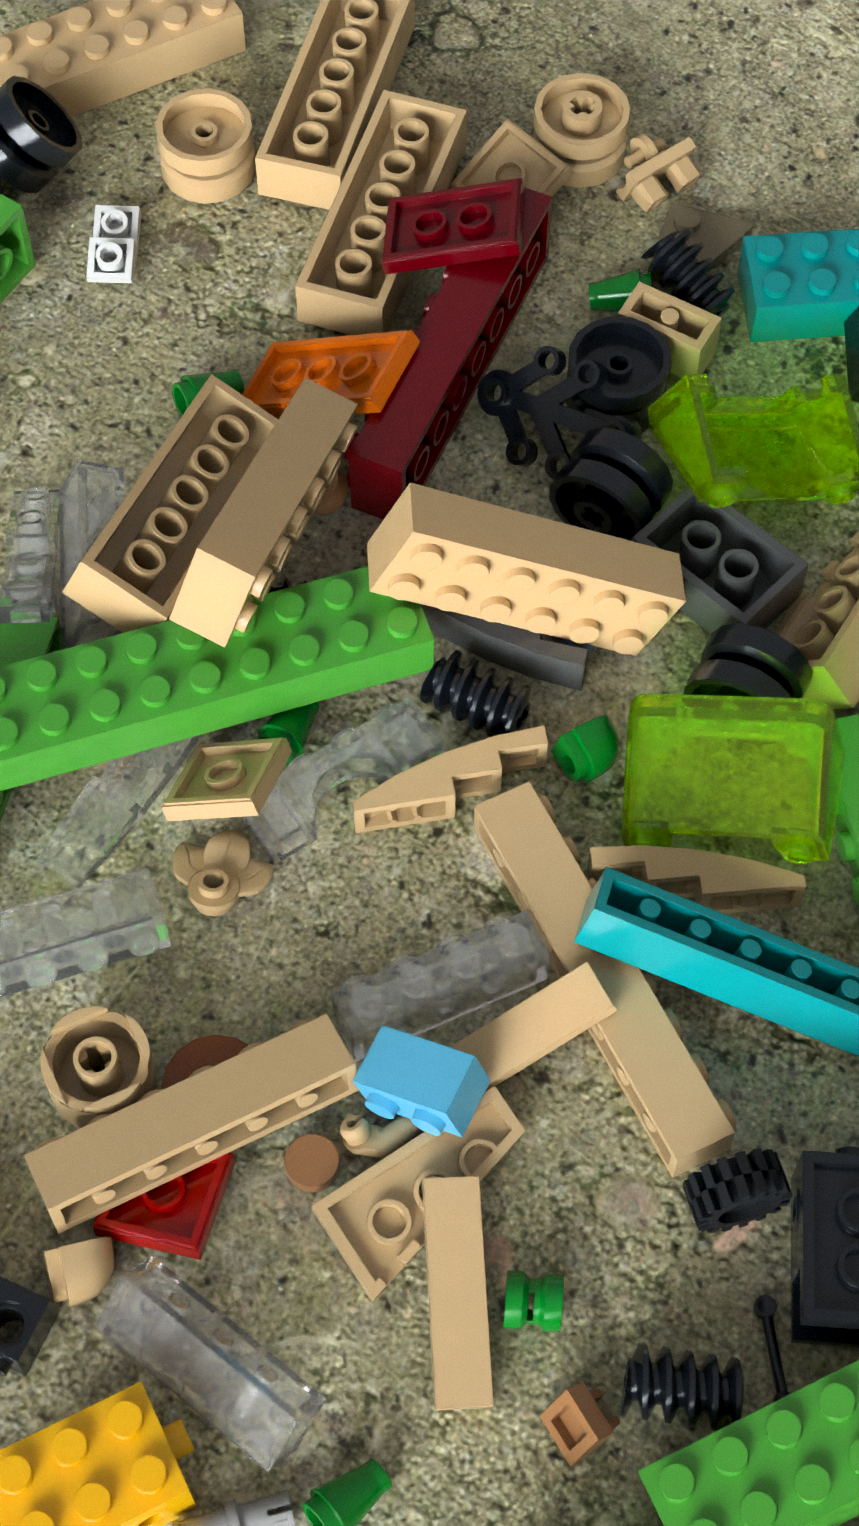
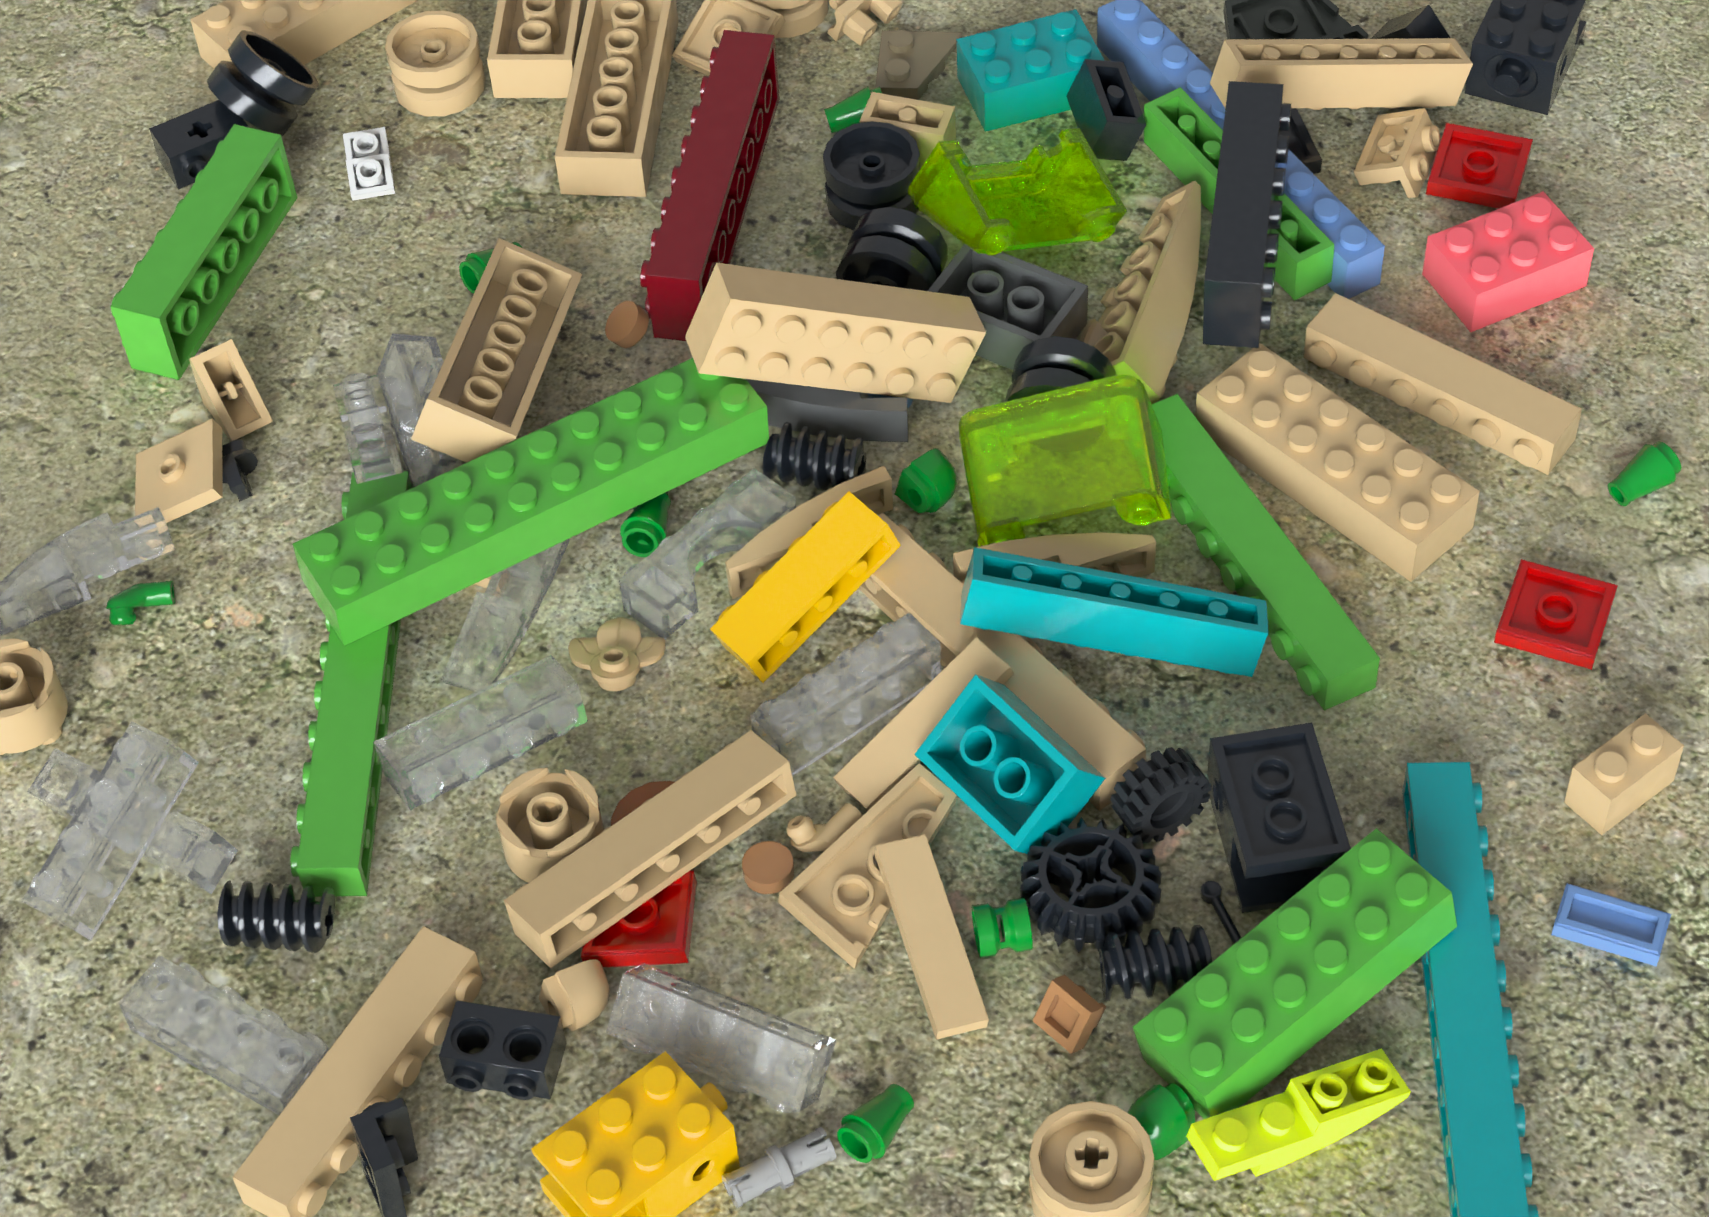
camera: 10 degrees left, 10 degrees down
tan tile [161,737,292,821] -> none
tan brick [169,377,358,648] -> none
orange tile [242,330,420,419] -> none
medium azure brick [353,1025,491,1137] -> none
dark red tile [382,178,525,275] -> none
black plant [477,346,642,479] -> none
black piece [641,227,735,317] -> none
none -> yellow brick [710,491,901,683]
none -> teal brick [914,674,1106,854]
none -> black gear [1020,817,1162,953]

